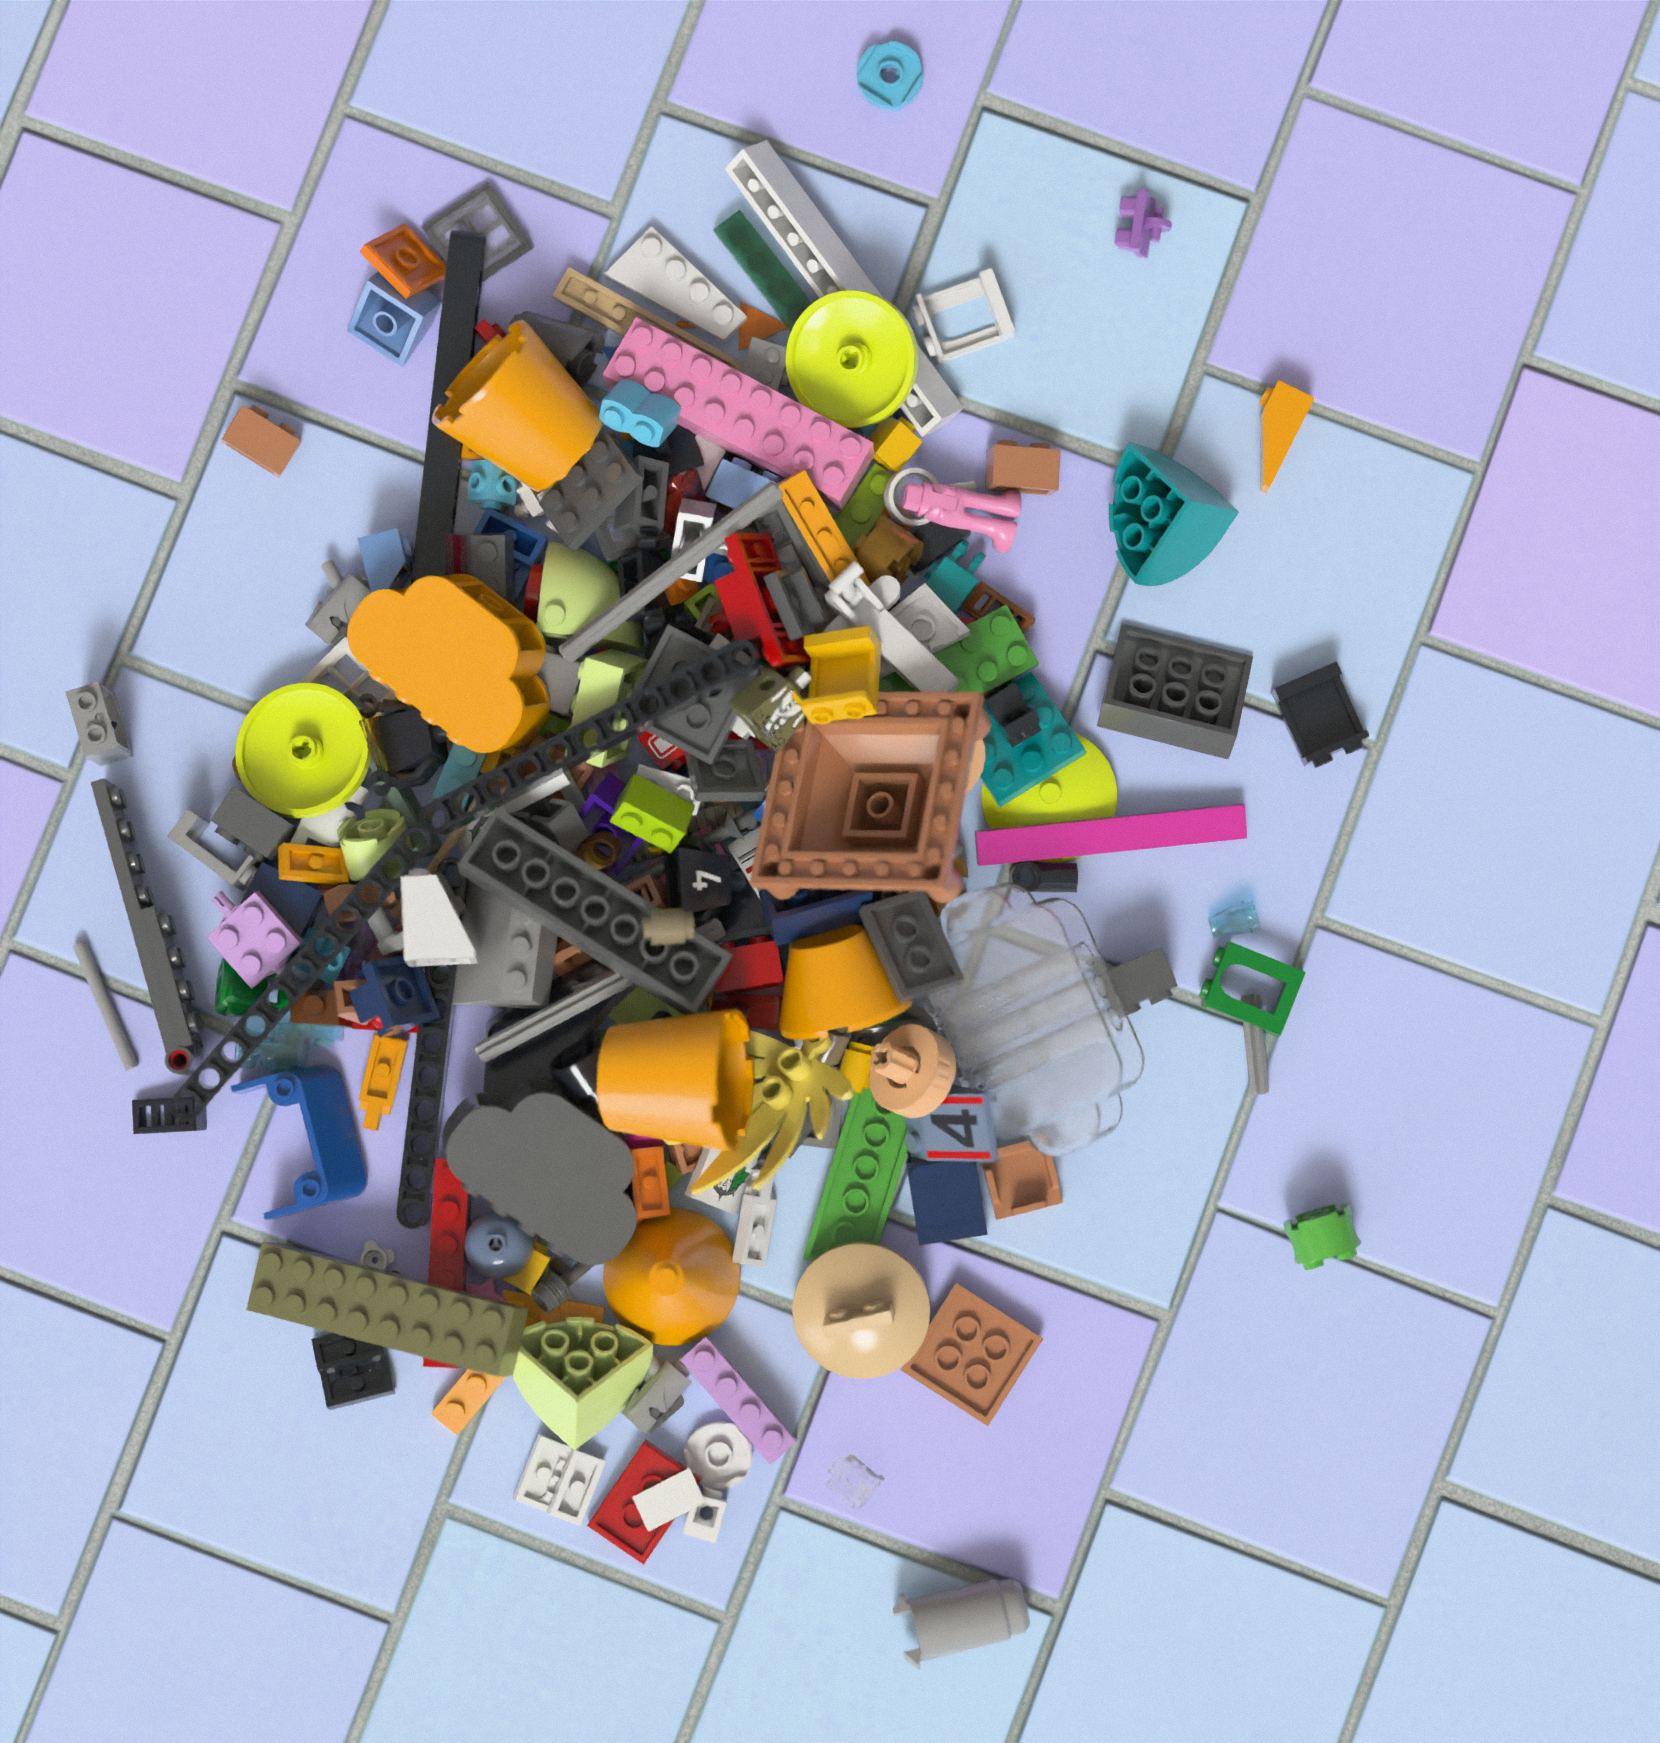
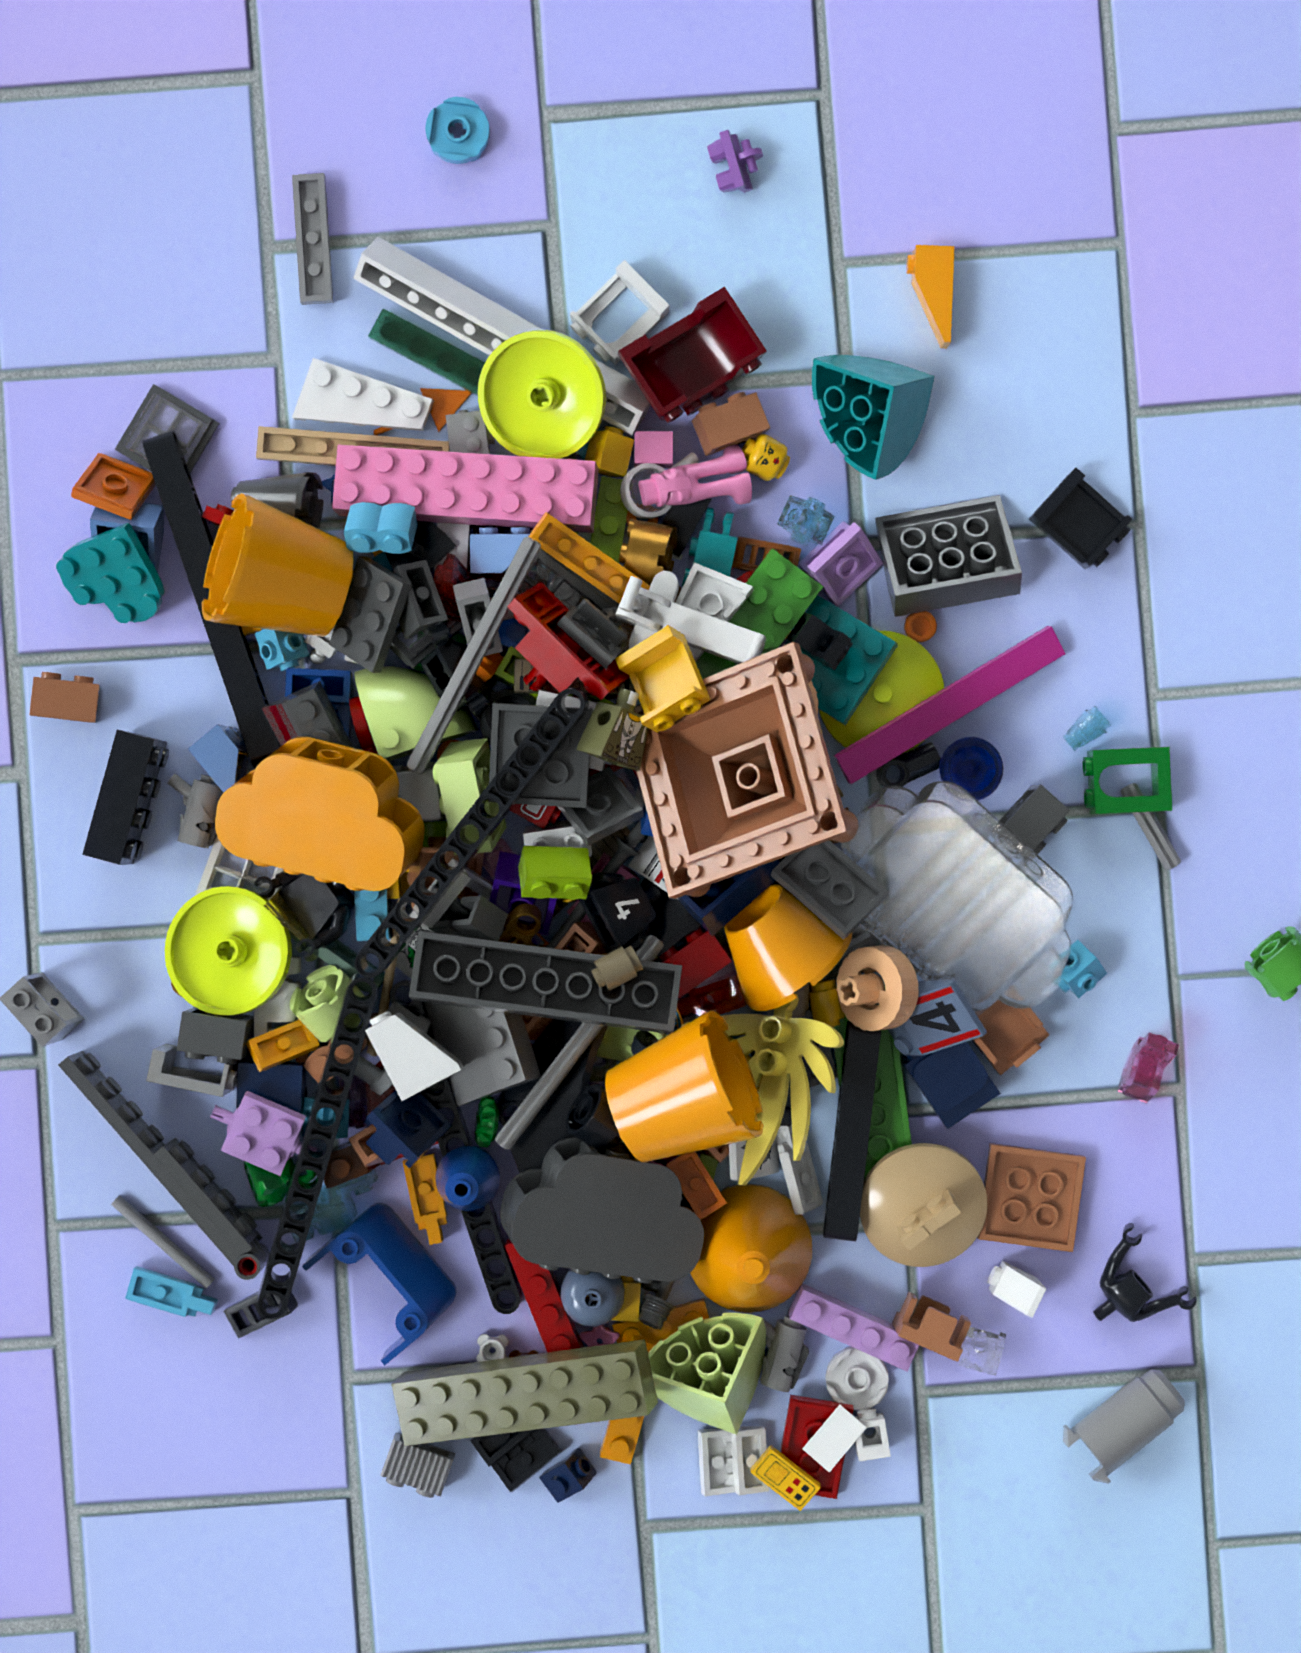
camera: 30 degrees left, 5 degrees up
none -> teal plate [56,522,165,623]
none -> black brick [82,729,169,865]
none -> medium azure hinge [125,1266,218,1317]
none -> light grey plate [292,173,334,305]
none -> light grey brick [381,1433,456,1498]
none -> blue cone [436,1146,500,1211]
none -> green gear [474,1096,499,1148]
none -> dark blue bracket [539,1448,597,1503]
none -> dark red cylinder [618,286,767,423]
none -> bright pink panel [634,431,673,468]
none -> yellow head [742,433,790,481]
none -> yellow tile [750,1445,821,1511]
none -> clear light blue brick [777,495,835,546]
none -> lavender bracket [798,521,883,607]
none -> black beam [823,1020,881,1242]
none -> nougat panel [892,1292,971,1362]
none -> orange tile [904,611,937,643]
none -> clear blue cone [939,737,1003,801]
none -> white slope [987,1260,1046,1318]
none -> medium azure brick [1049,940,1108,999]
none -> black piece [1093,1223,1197,1322]
none -> clear pink brick [1117,1032,1179,1104]

